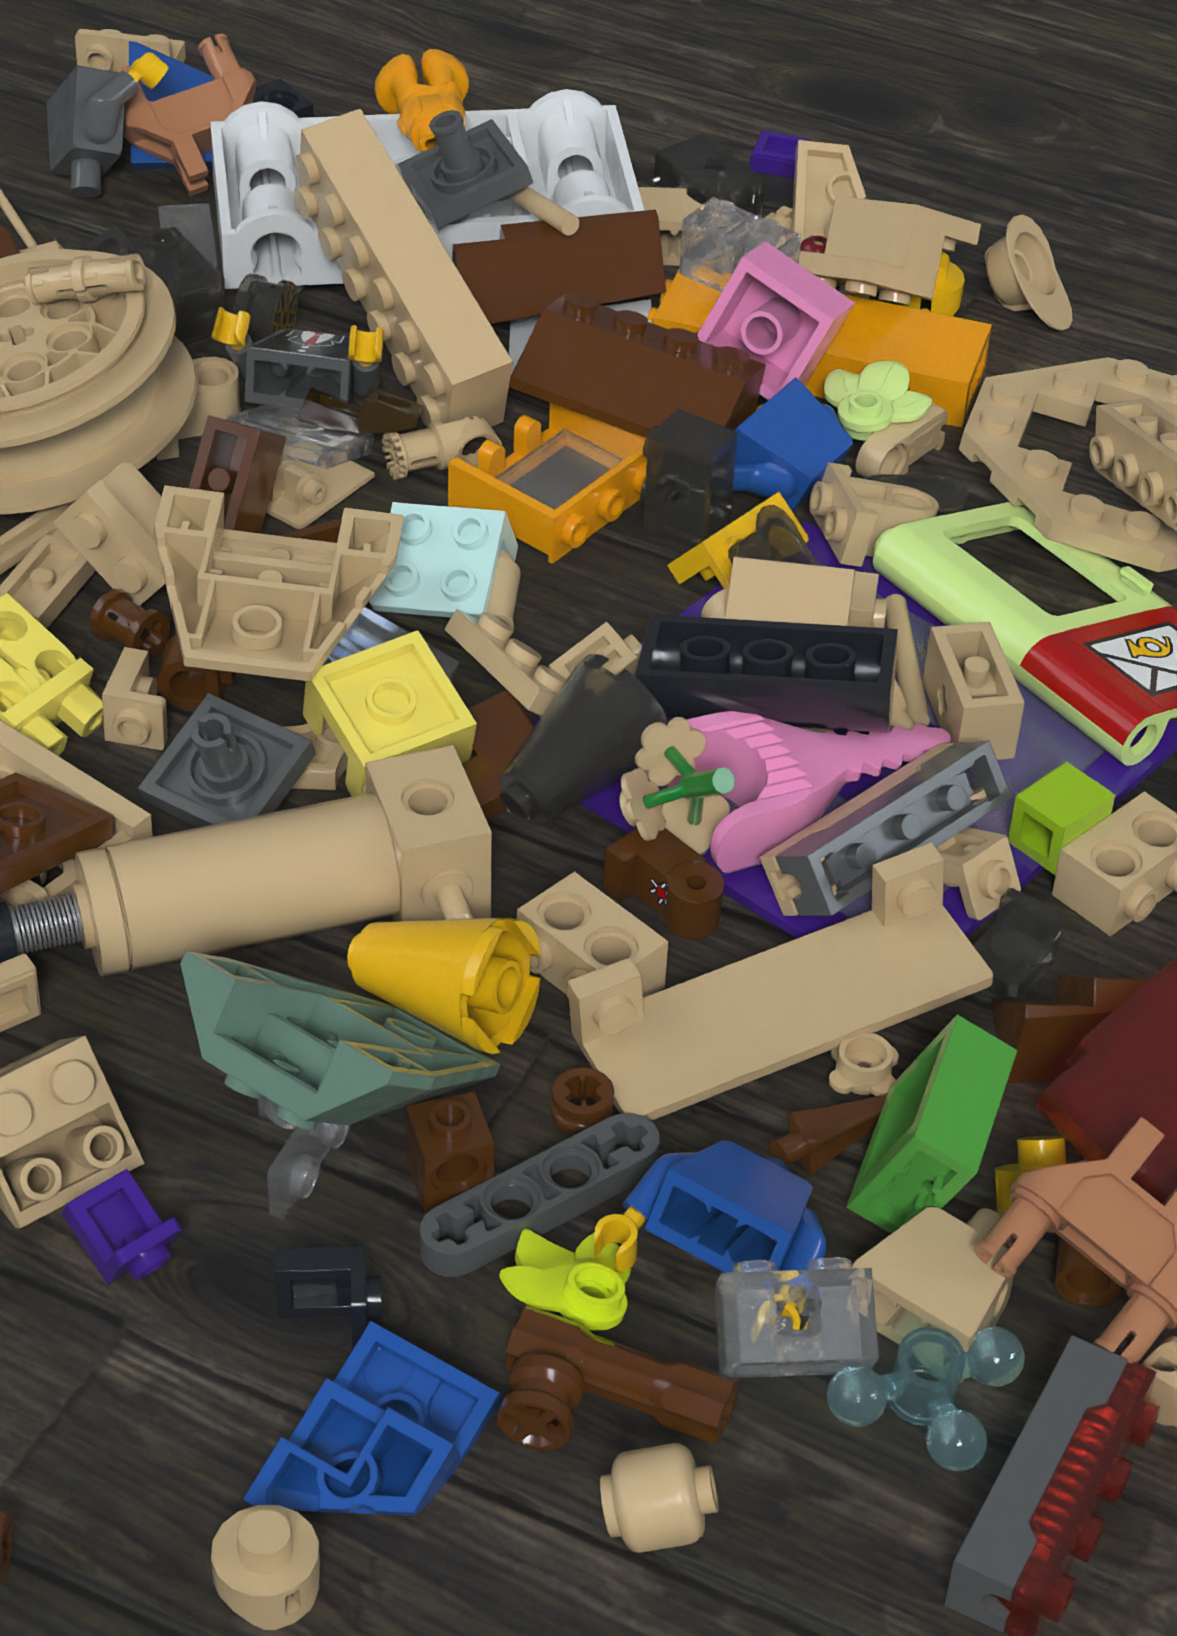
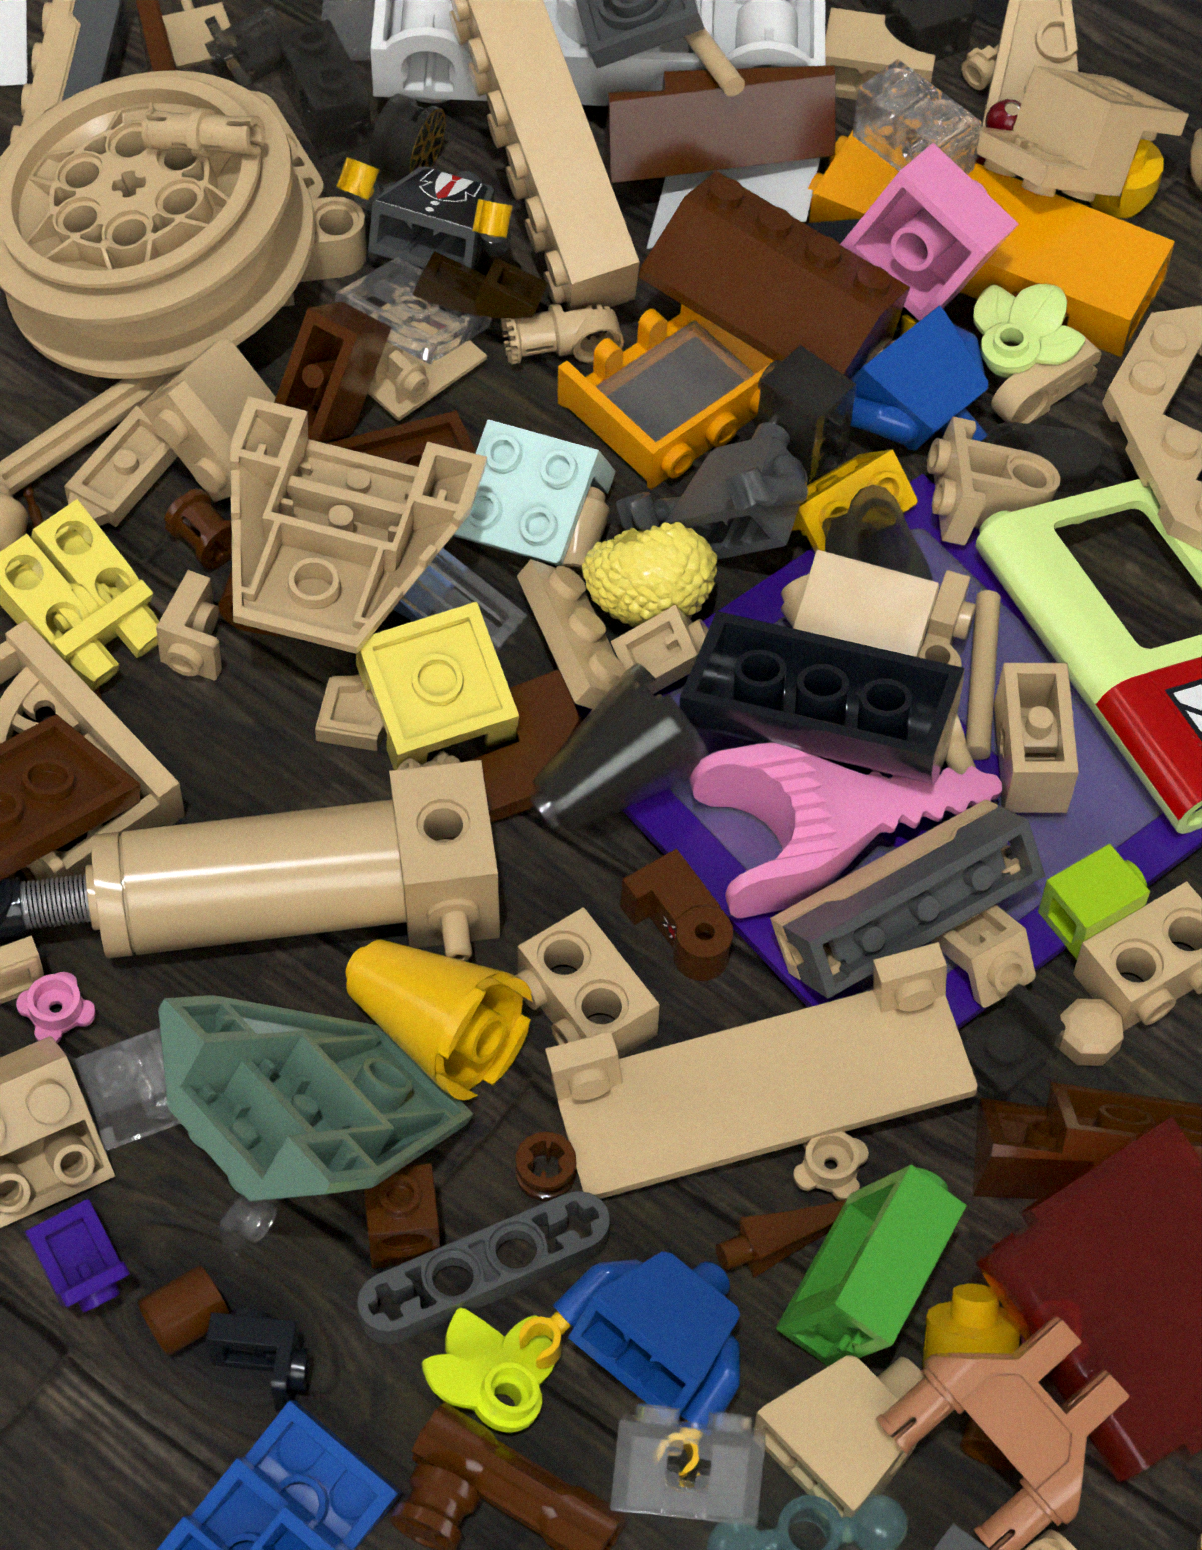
camera: 10 degrees right, 15 degrees up
dark grey plate [138,693,316,827] -> none
tan plant [620,717,735,855] -> none
none -> bright pink plate [16,972,96,1043]
none -> clear brick [74,1028,181,1151]
none -> reddish brown beam [137,1265,229,1356]
none -> light yellow hair [582,522,717,627]
none -> dark grey torso [616,422,808,559]
none -> tan tile [1057,999,1123,1066]

